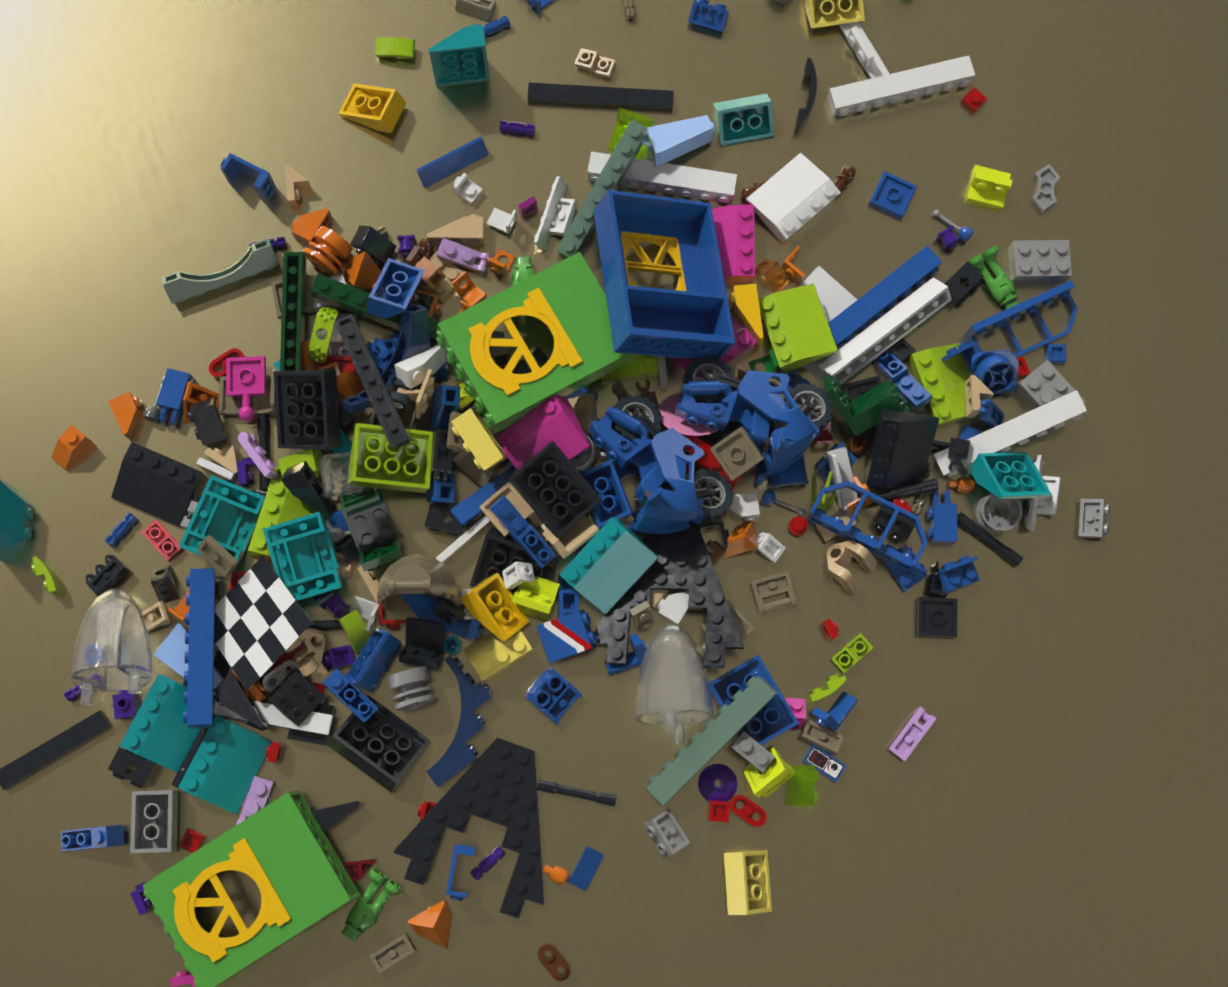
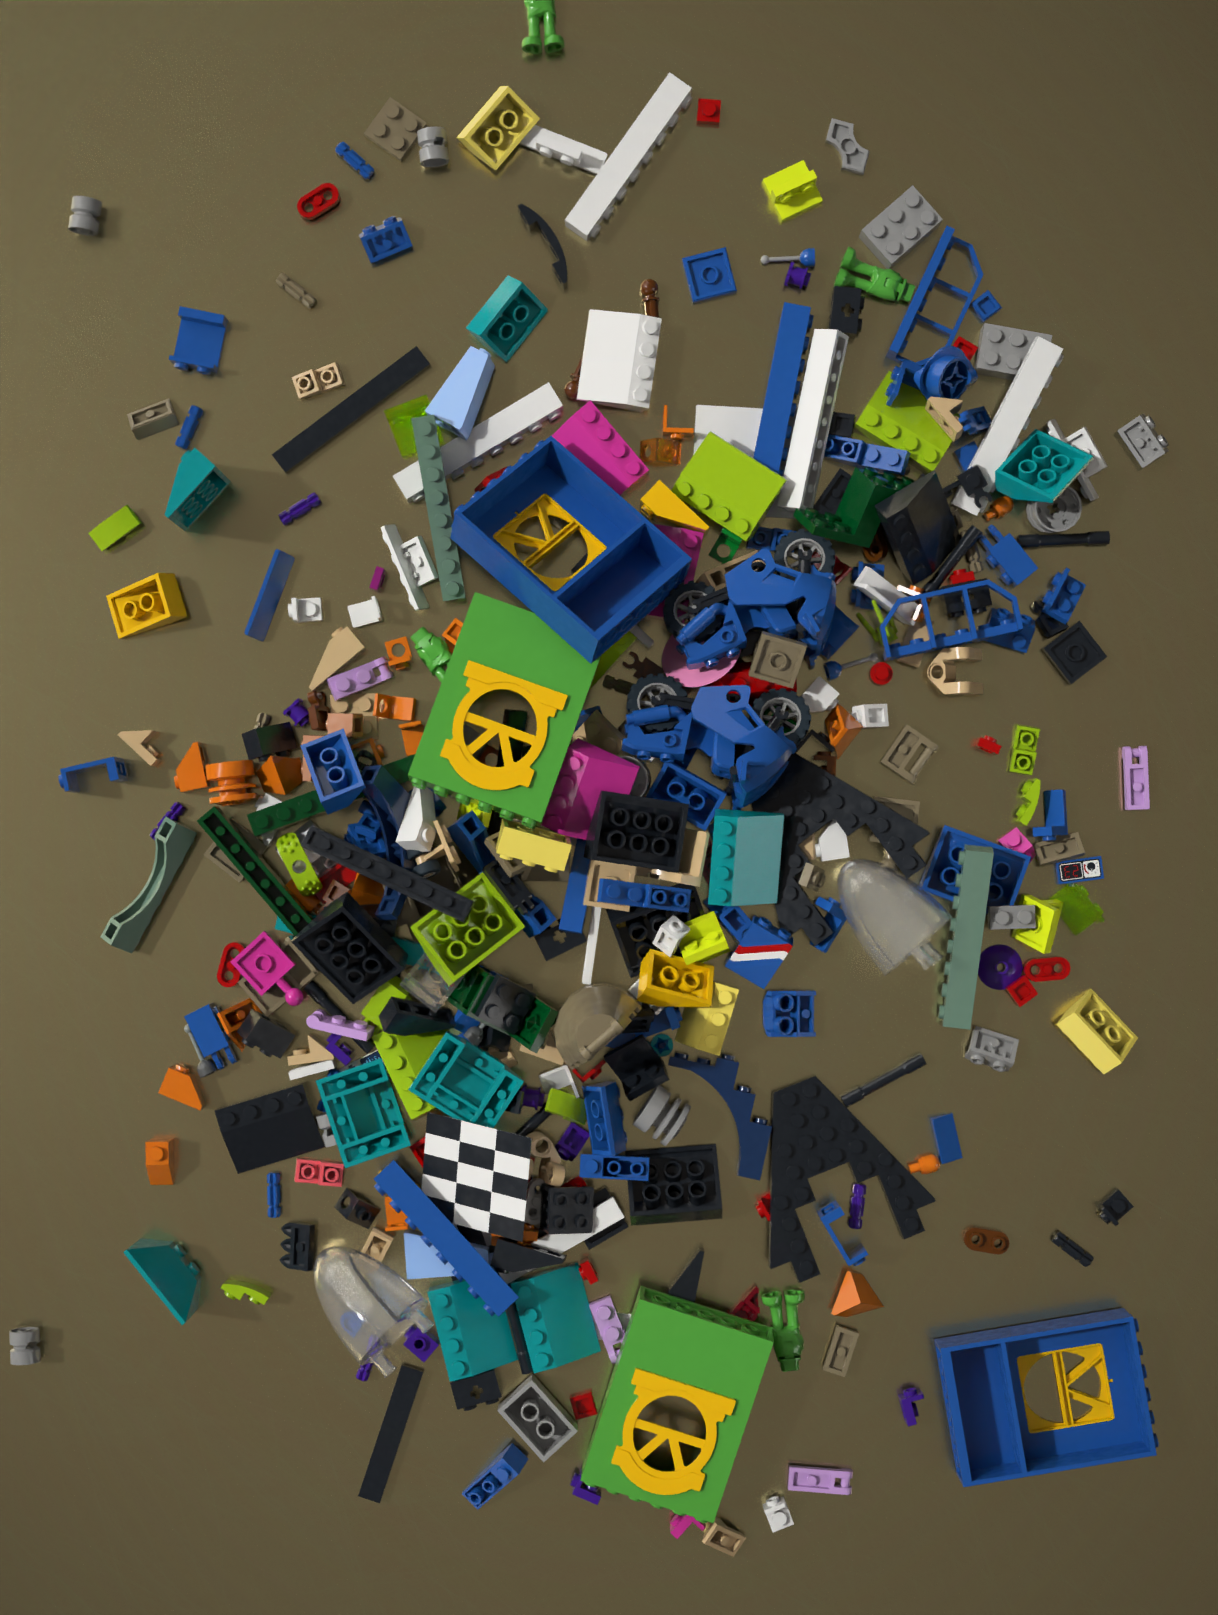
camera: 30 degrees left, 10 degrees up
dark tan plate [197,535,238,576] -> none

